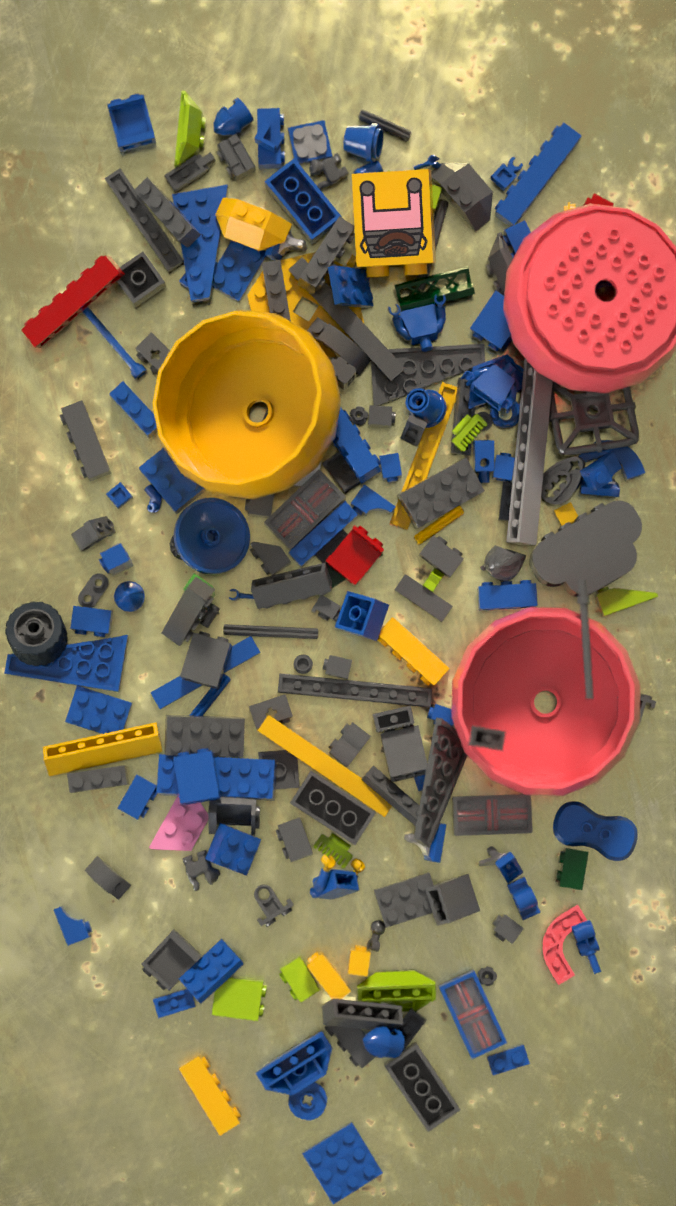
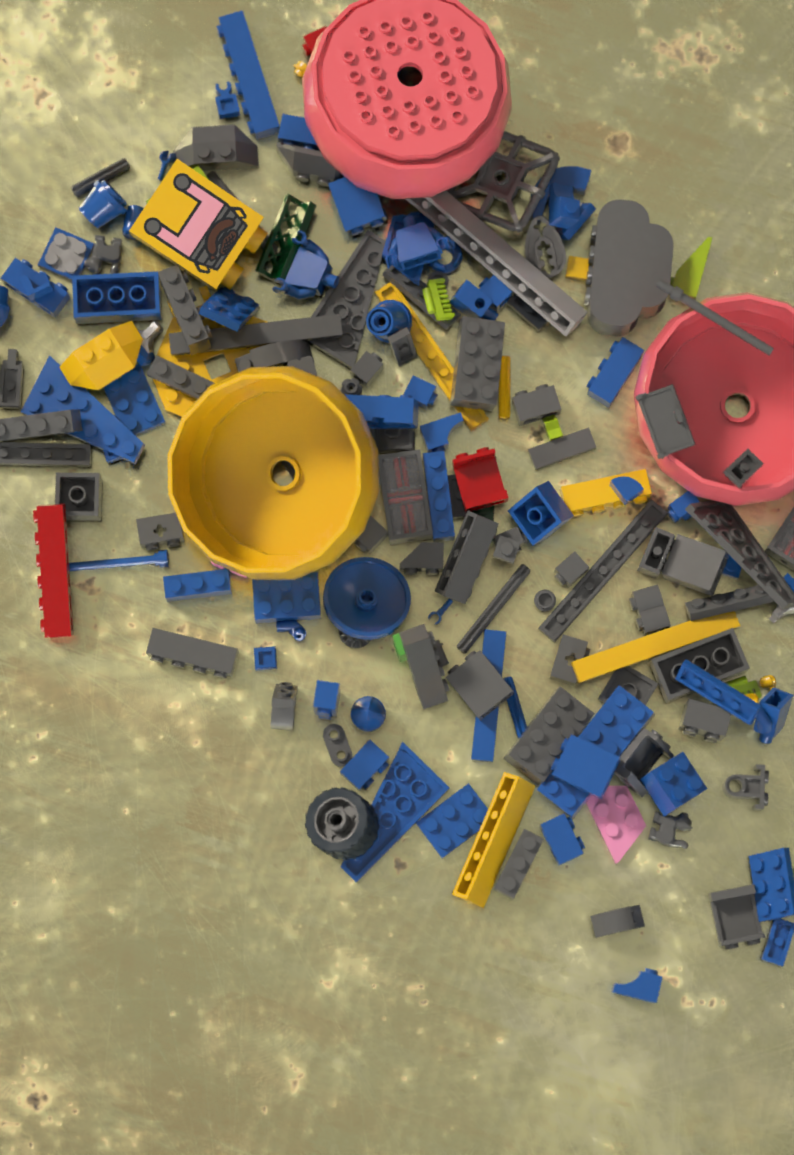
camera: 50 degrees left, 5 degrees down
dark grey brick [216,134,256,181] -> none
dark grey helmet [480,545,526,581] -> none
none -> dark grey plate [493,536,521,564]
none -> blue brick [609,477,644,506]
none -> dark grey door [635,384,696,459]
none -> blue tile [675,659,761,725]

